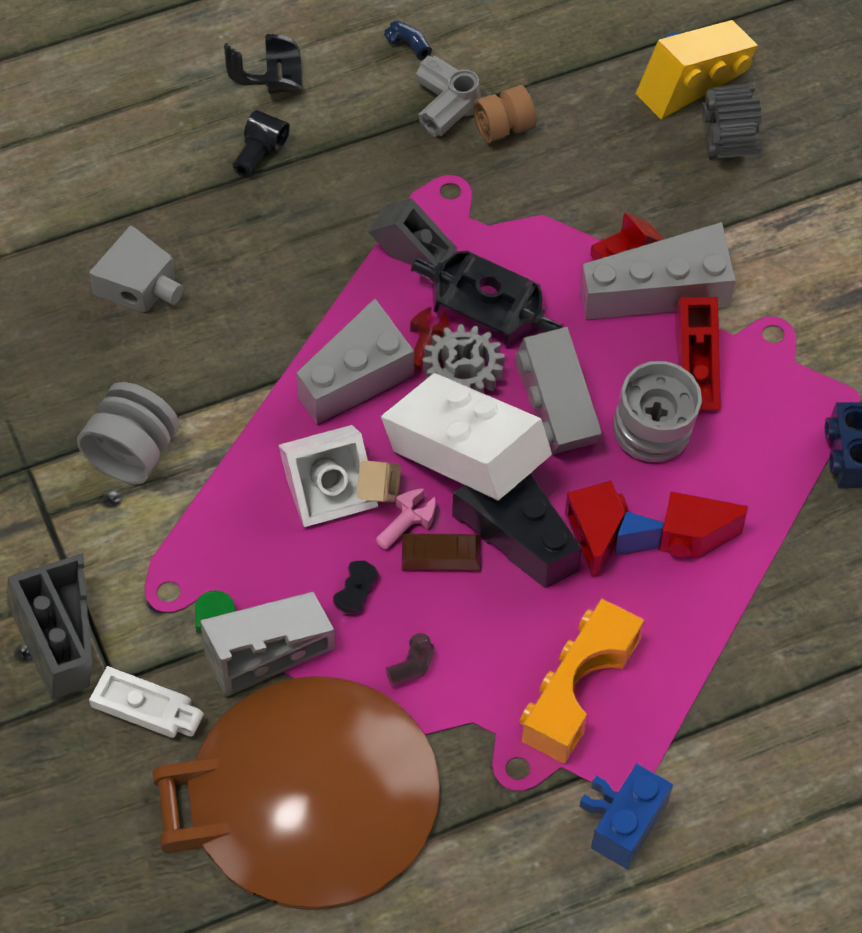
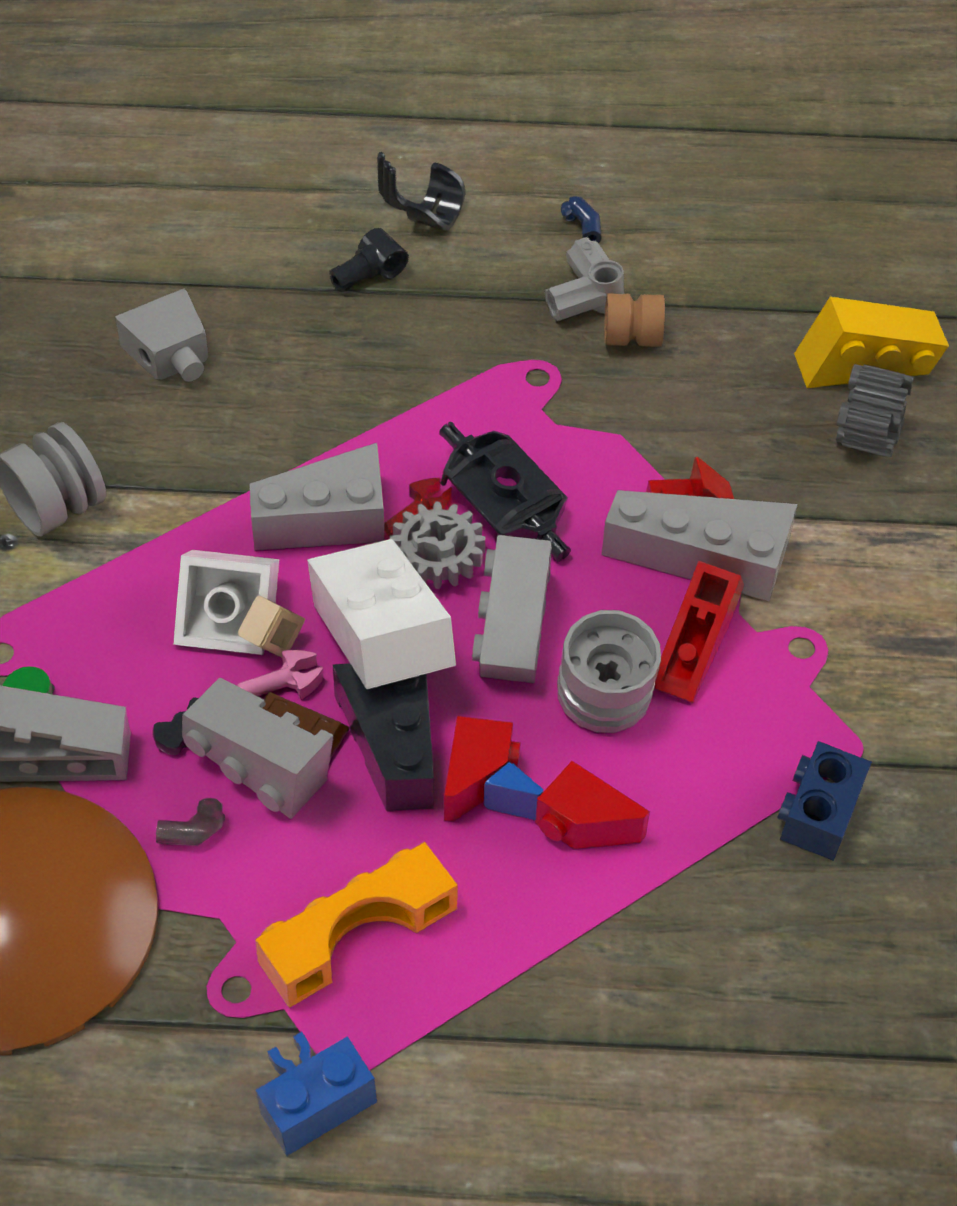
camera: 25 degrees right, 5 degrees down
dark grey slope [368,198,457,266] -> none
none -> light grey wedge [182,678,333,819]

